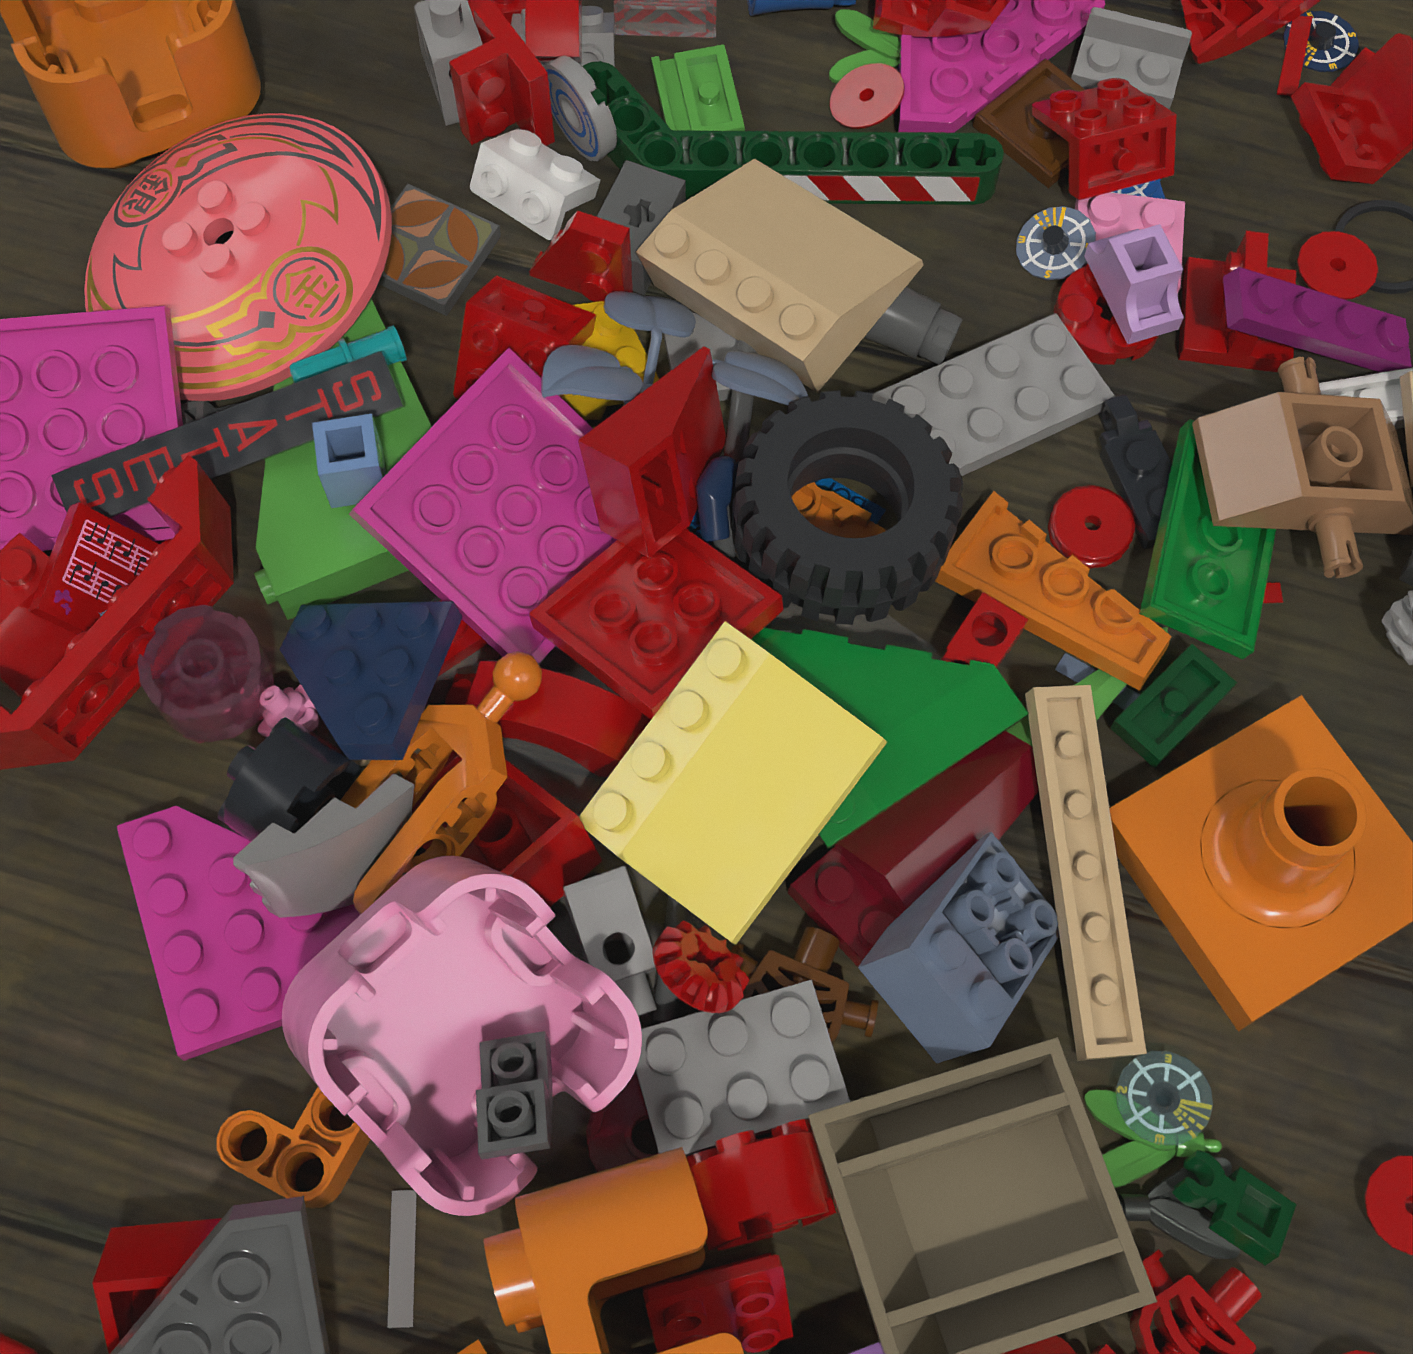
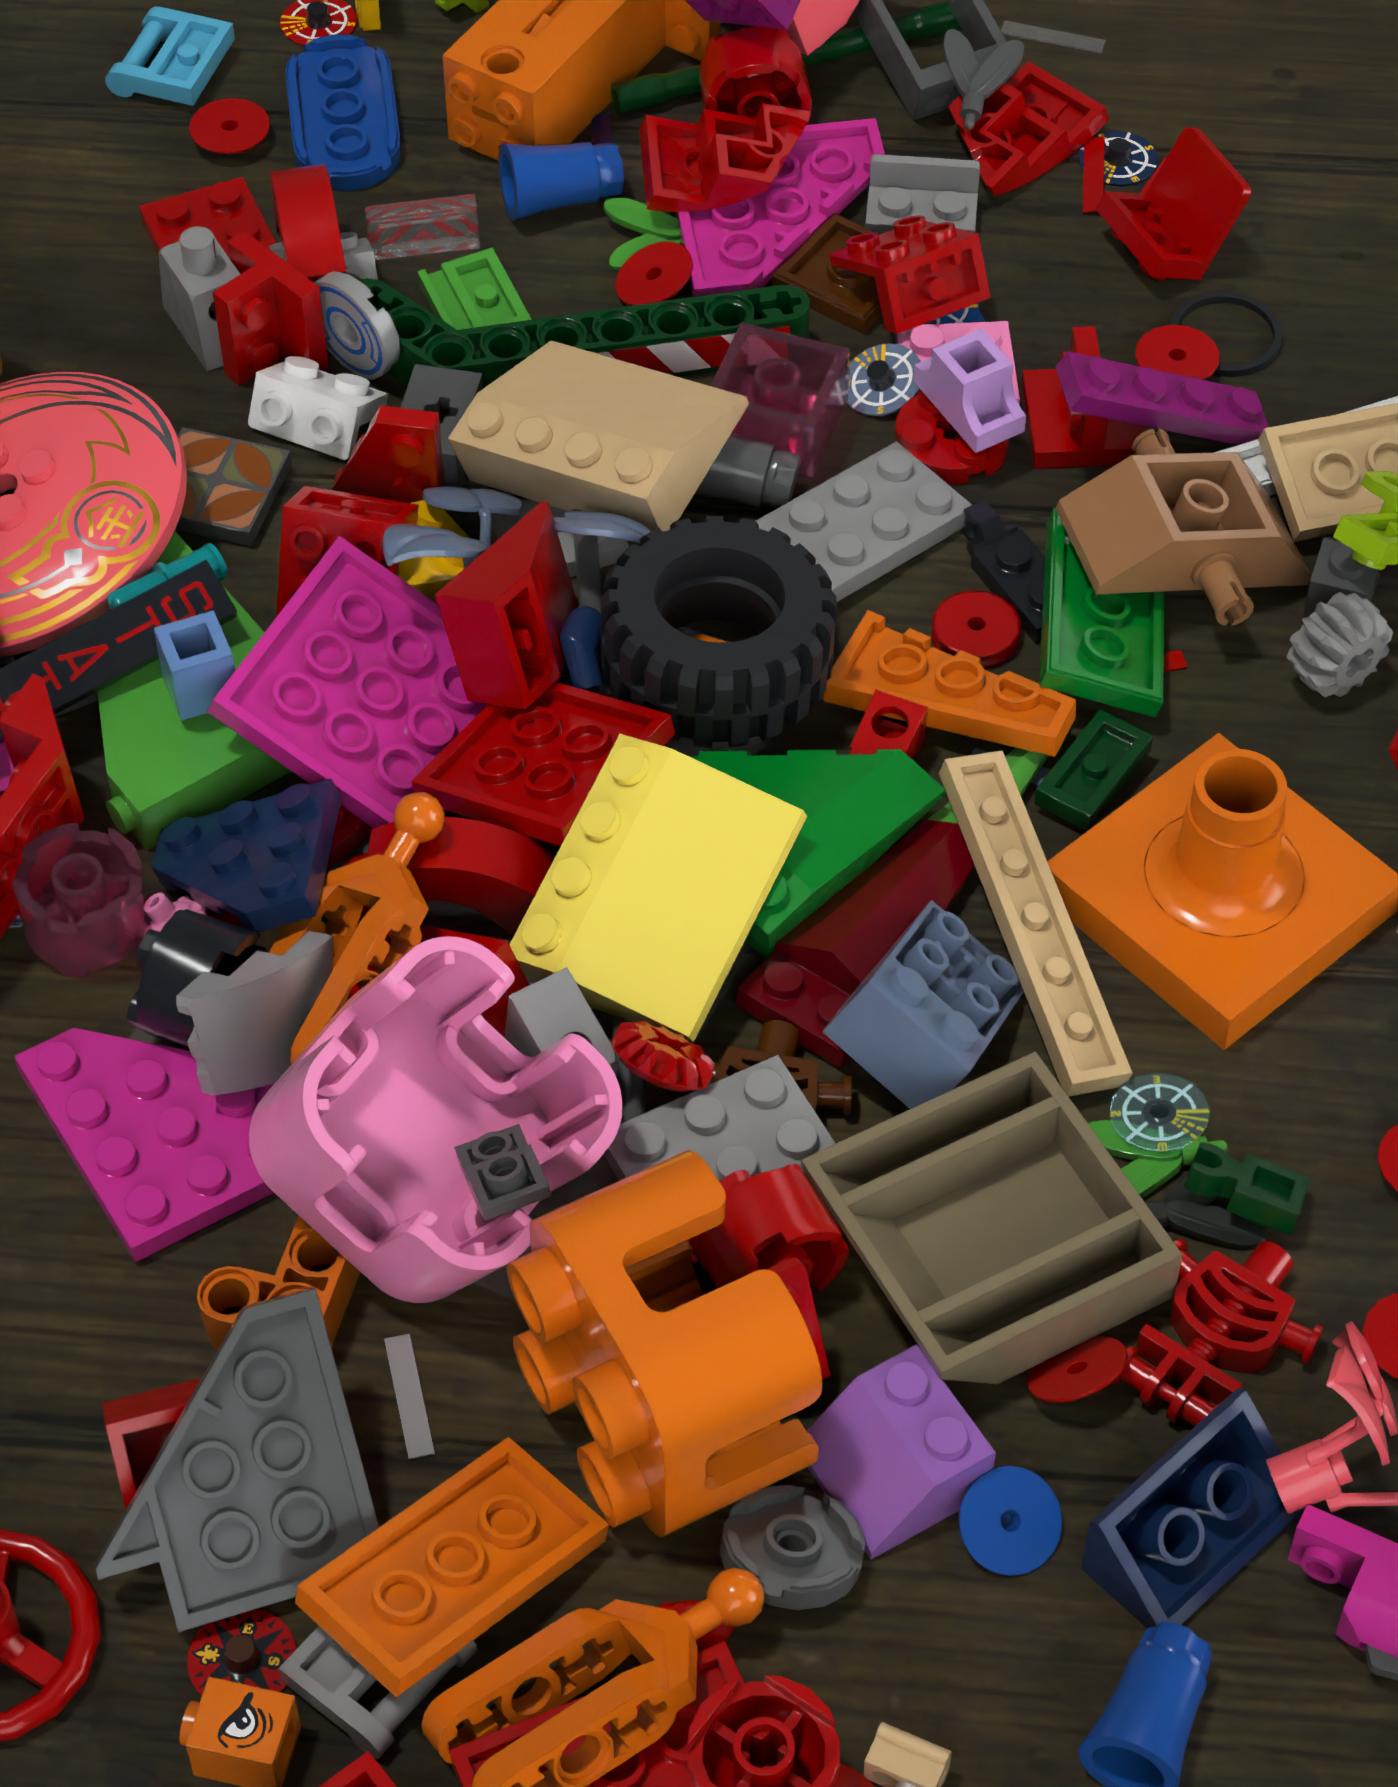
camera: 10 degrees left, 15 degrees down
none -> clear pink brick [711,323,850,477]

